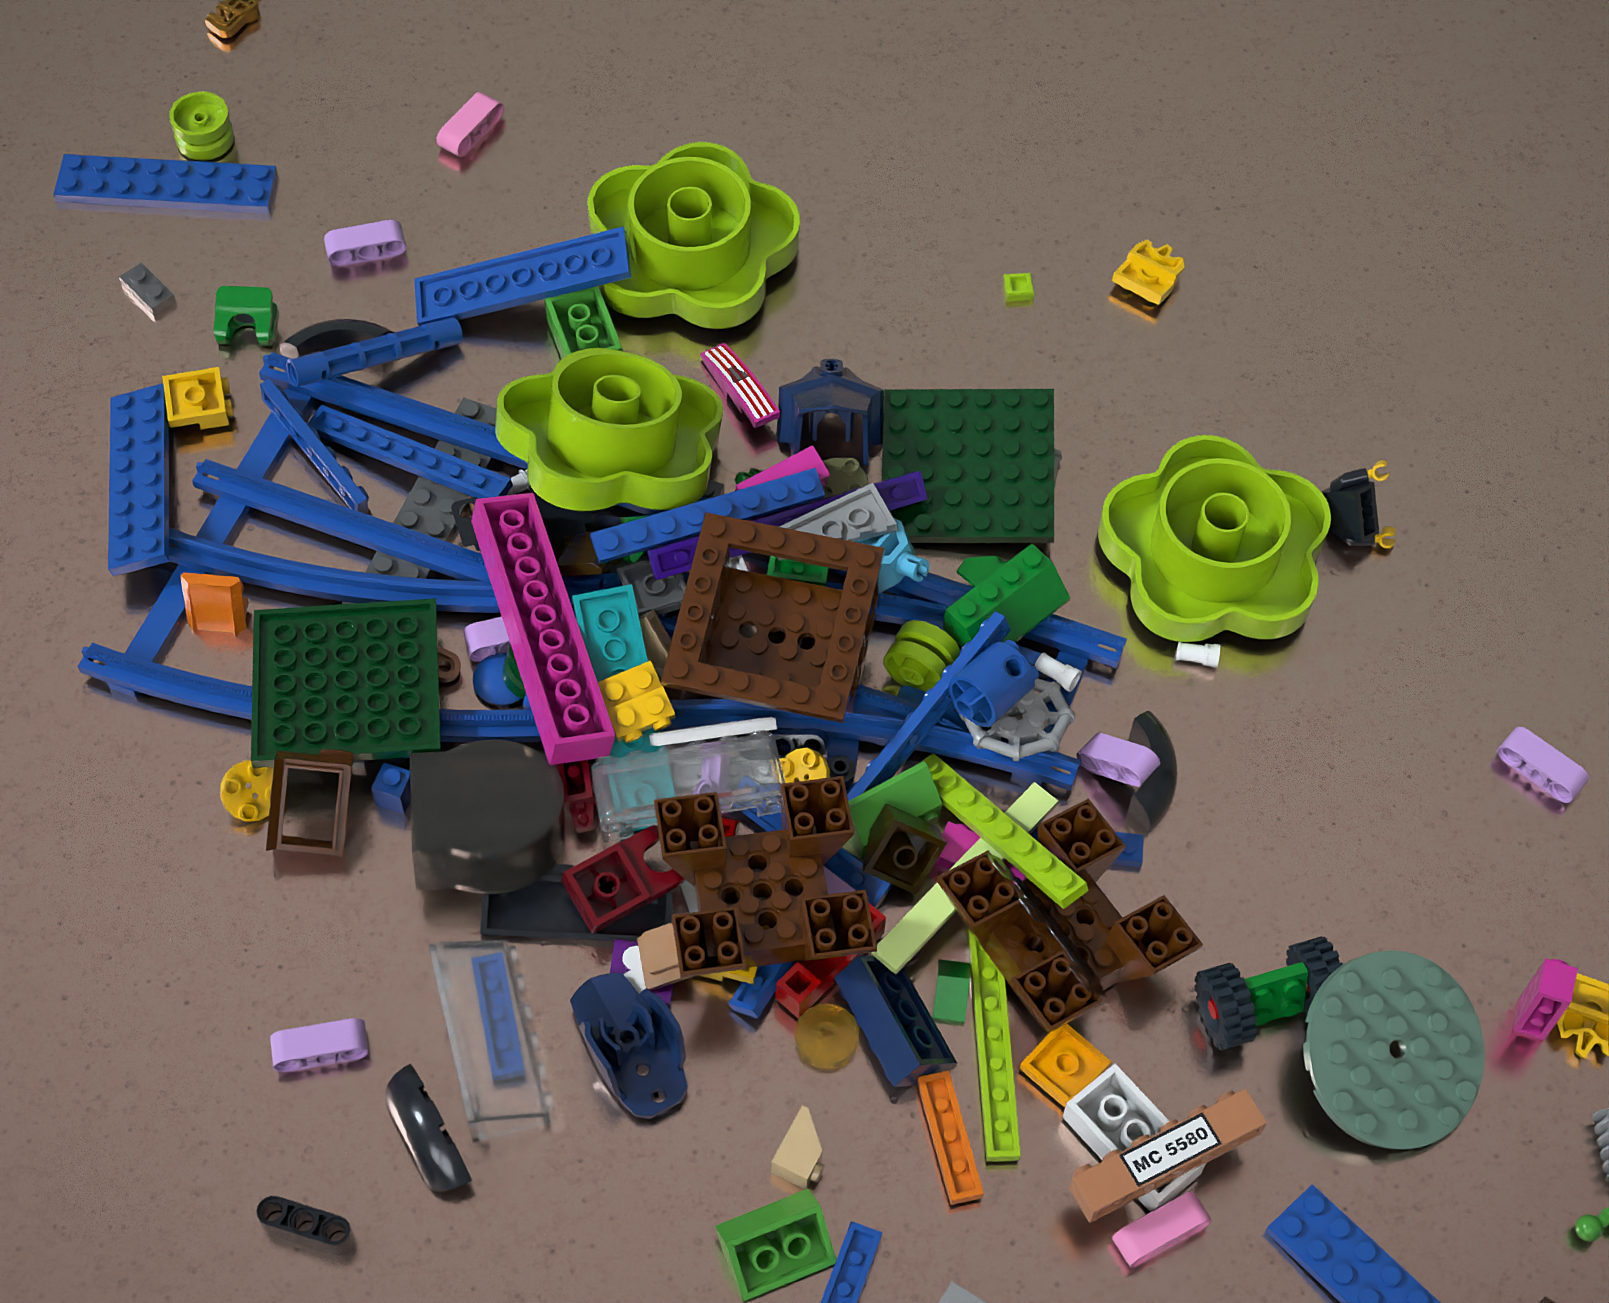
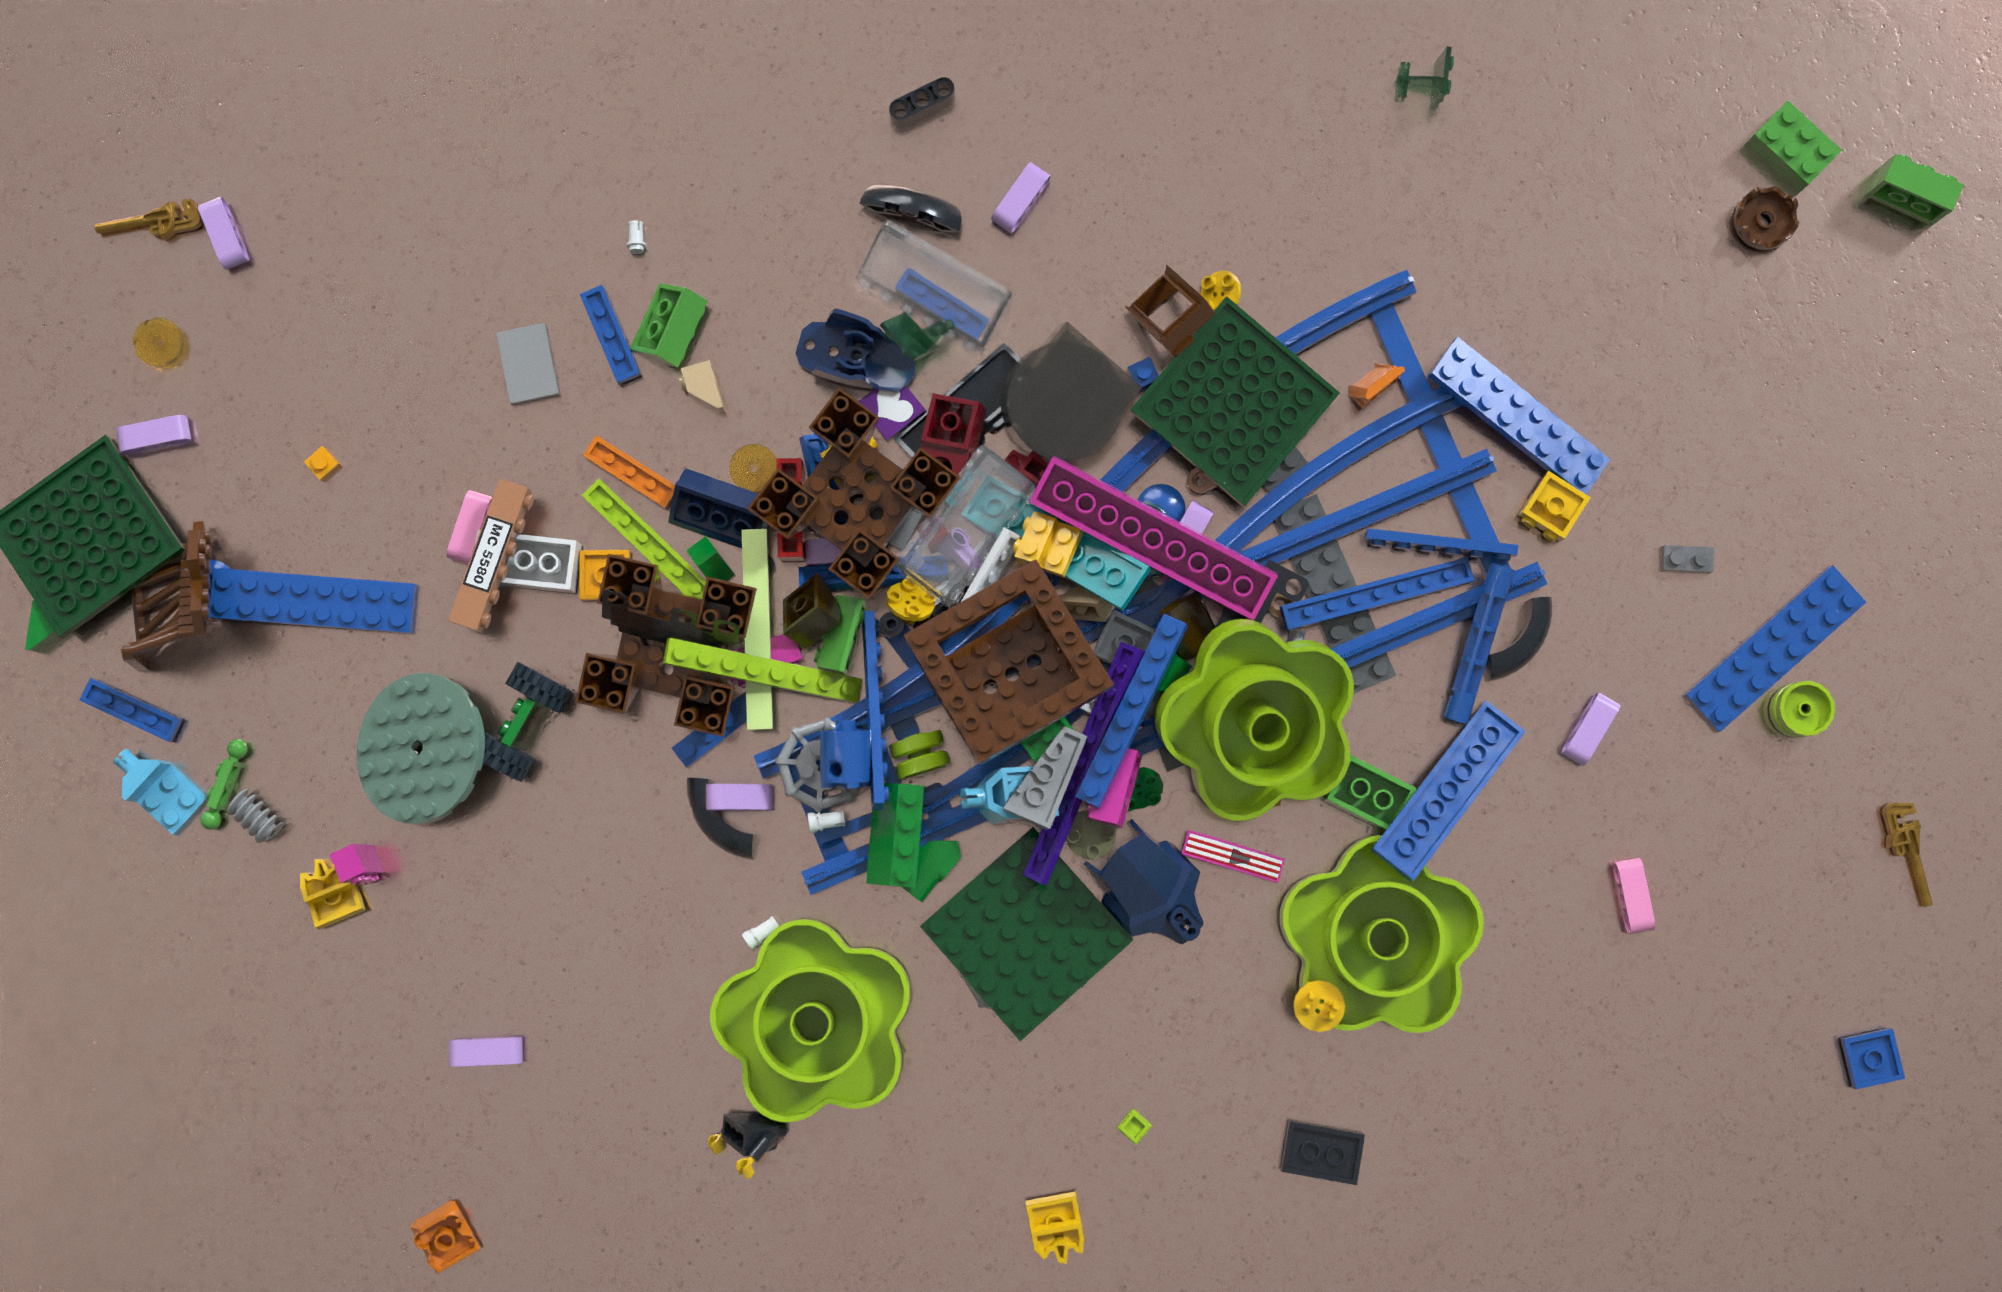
camera: 140 degrees right, 25 degrees up
green piece [213,286,278,346] -> none
medium nougat piece [637,923,693,991] -> none
none -> clear green plate [879,312,955,361]
none -> black plate [1280,1120,1365,1185]
none -> yellow plate [1293,980,1345,1032]

